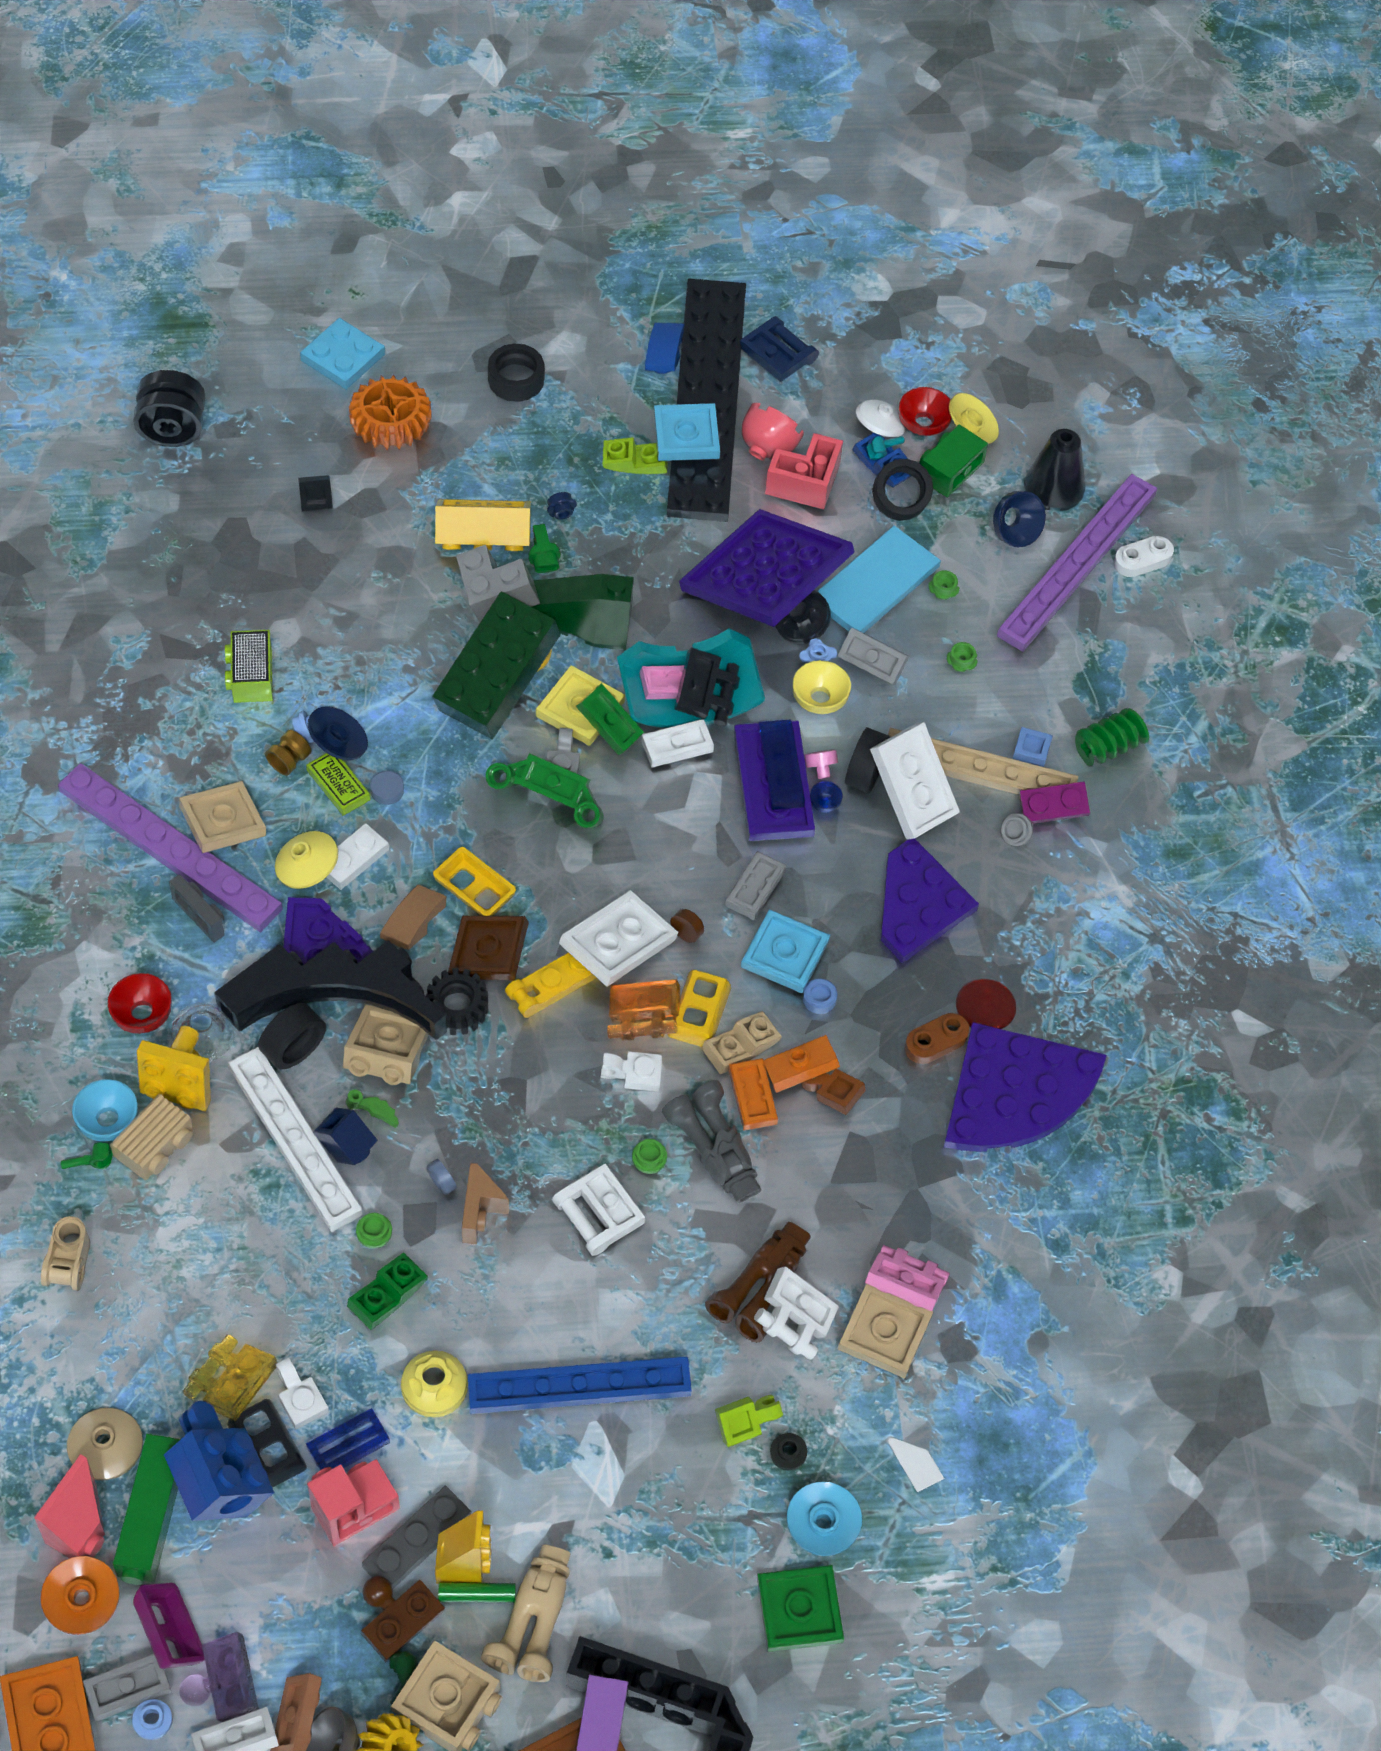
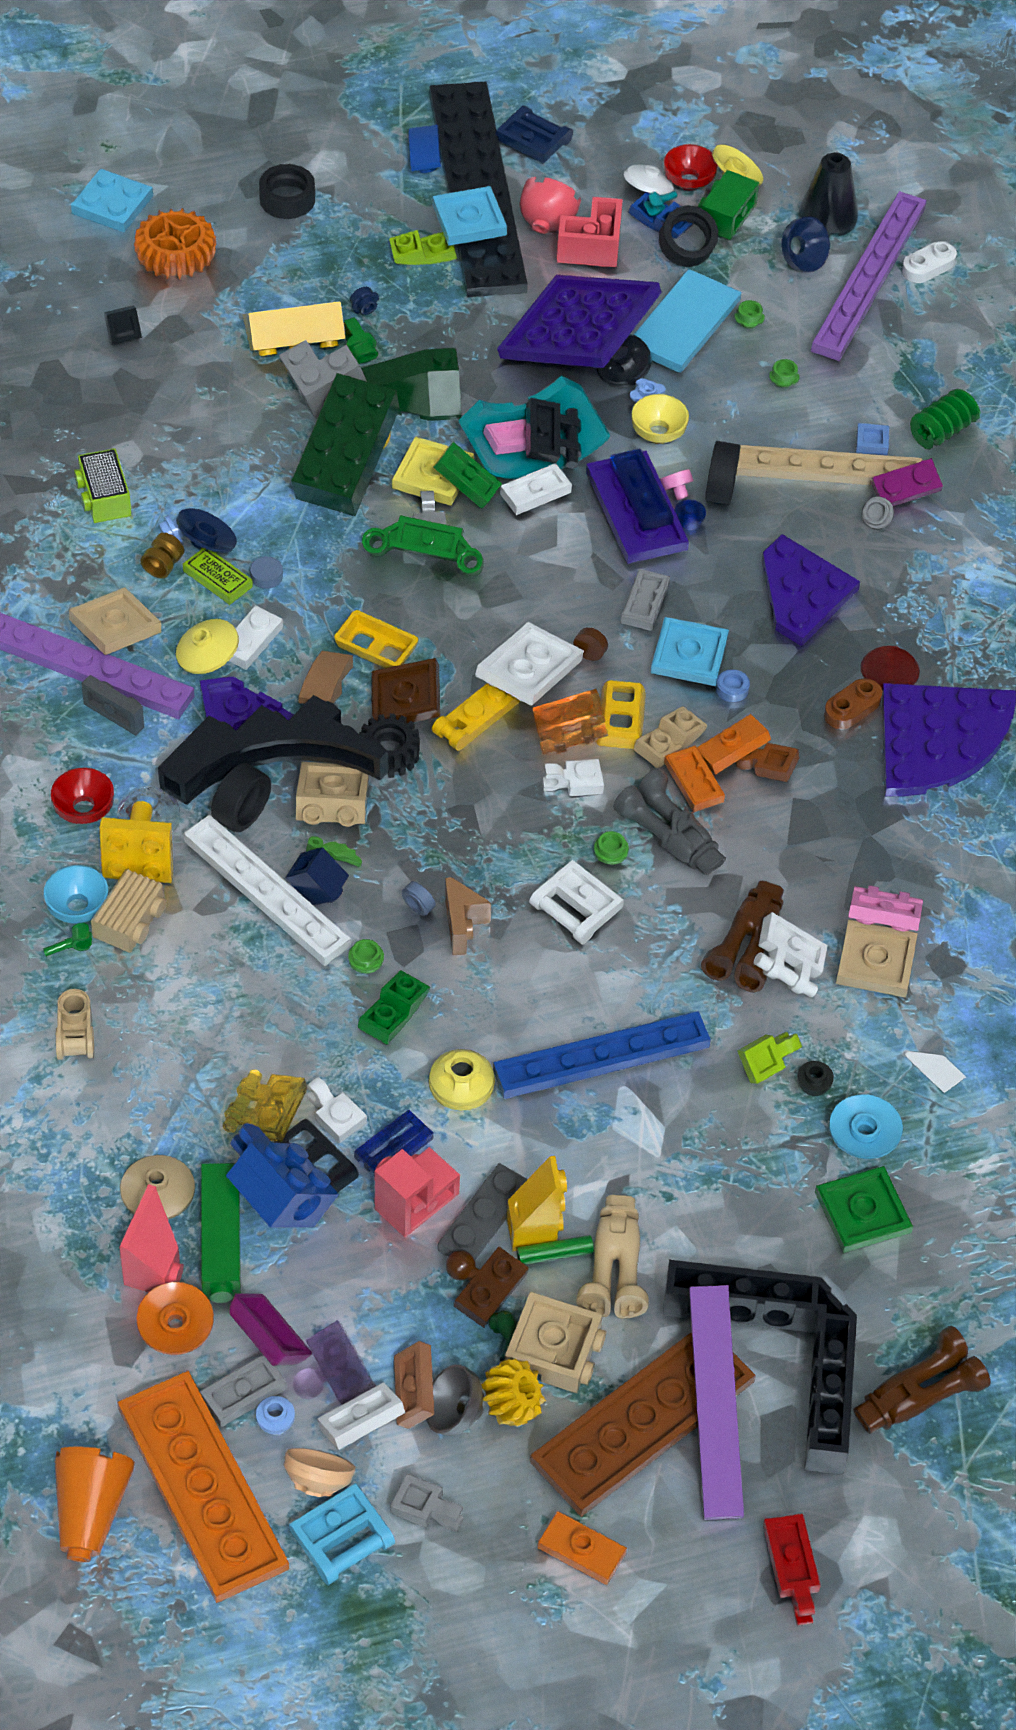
camera: 10 degrees left, 5 degrees down
light grey plate [838,628,909,685] -> none
white plate [870,722,960,840] -> none

